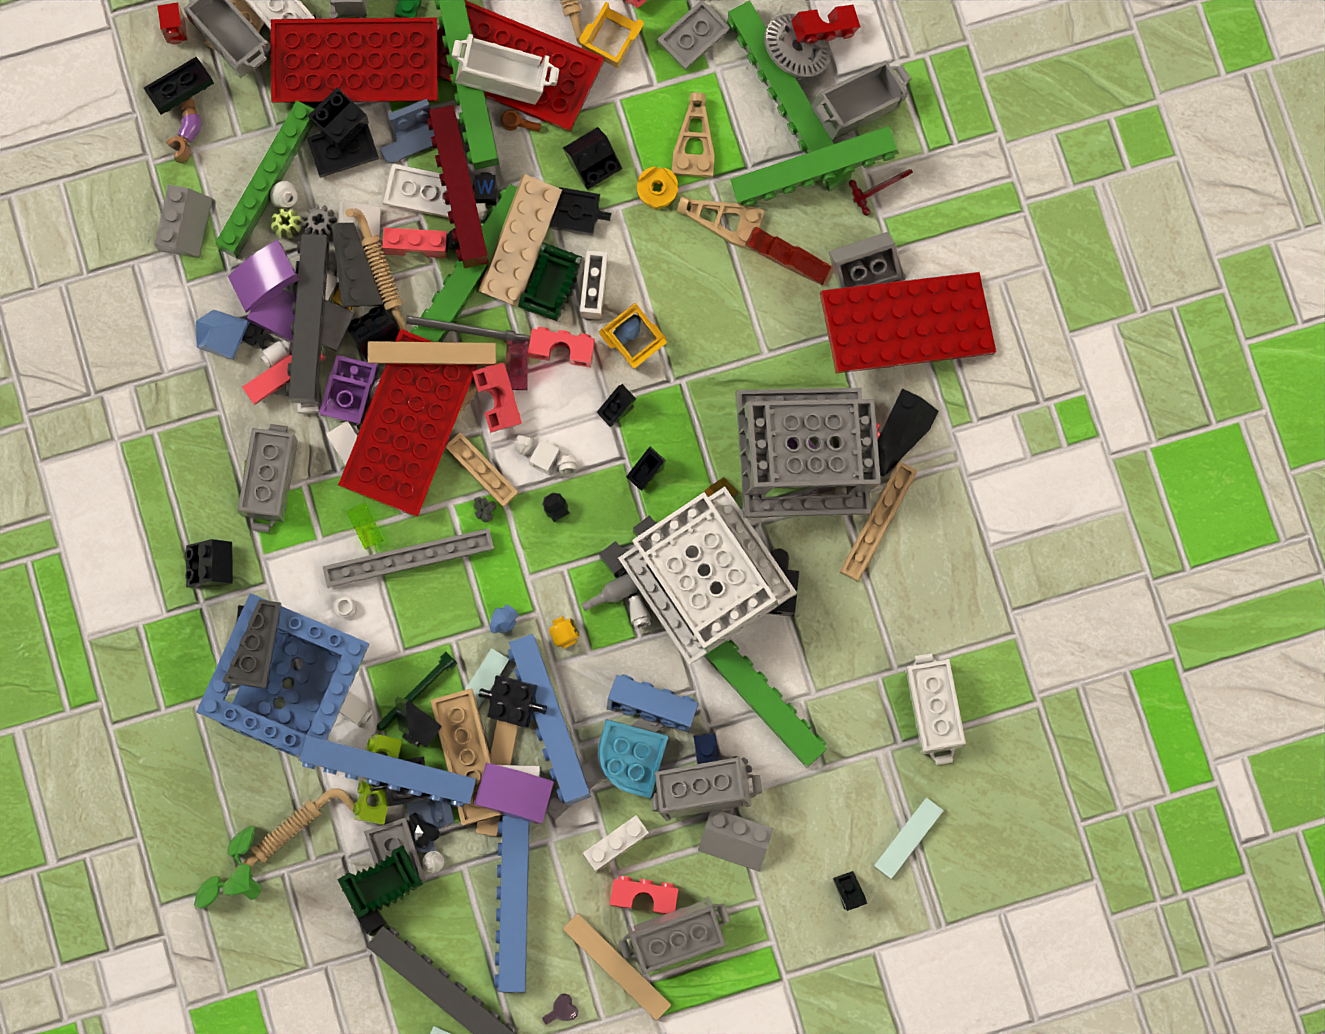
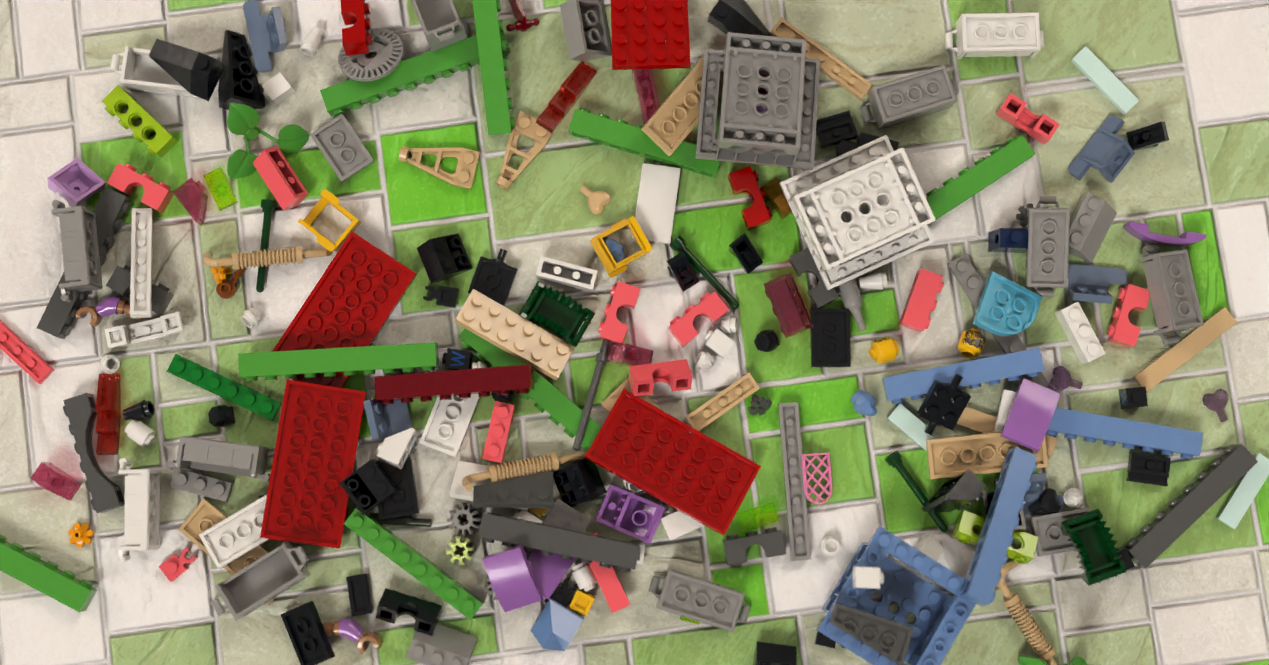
camera: 85 degrees left, 5 degrees up
red brick [157,2,188,44] -> none
white cone [270,181,297,209] -> none
tan tile [367,341,496,365] -> none
white container [451,34,559,105] -> none
dark orange plate [500,110,541,132] -> none
medium blue wedge [606,674,698,732] -> none
yellow plate [637,167,678,210] -> none
none -> black tile [346,573,373,616]
none -> pearl dark grey piece [368,513,432,527]
none -> white slope [376,428,418,470]
none -> black arch [376,588,442,636]
none -> black plate [423,285,459,308]
none -> bright green brick [568,108,721,178]
none -> yellow plate [569,589,595,616]
none -> tan rock [580,185,611,215]
none -> clear pink brick [631,69,660,126]
none -> white tile [632,163,681,244]
none -> tan plate [641,48,724,156]
none -> coral arch [668,292,729,347]
none -> dark green piece [669,235,739,309]
none -> dark grey arch [722,527,786,565]
none -> red arch [728,166,772,231]
none -> clear pink brick [764,273,813,338]
none -> bright pink window [801,453,832,505]
none -> black plate [810,309,851,367]
none -> black plate [816,111,858,149]
none -> white brick [852,566,884,589]
none -> light grey container [860,65,959,130]
none -> coral brick [898,268,944,333]
none -> yellow head [957,328,986,359]
none -> coral arch [995,93,1060,145]
none -> clear purple rock [1049,366,1083,391]
none -> sand blue plate [1067,264,1128,304]
none -> sand blue plate [1068,115,1135,182]
none -> black brick [1119,387,1148,409]
none -> medium lavender slope [1123,221,1206,247]
none -> black plate [1126,453,1171,486]

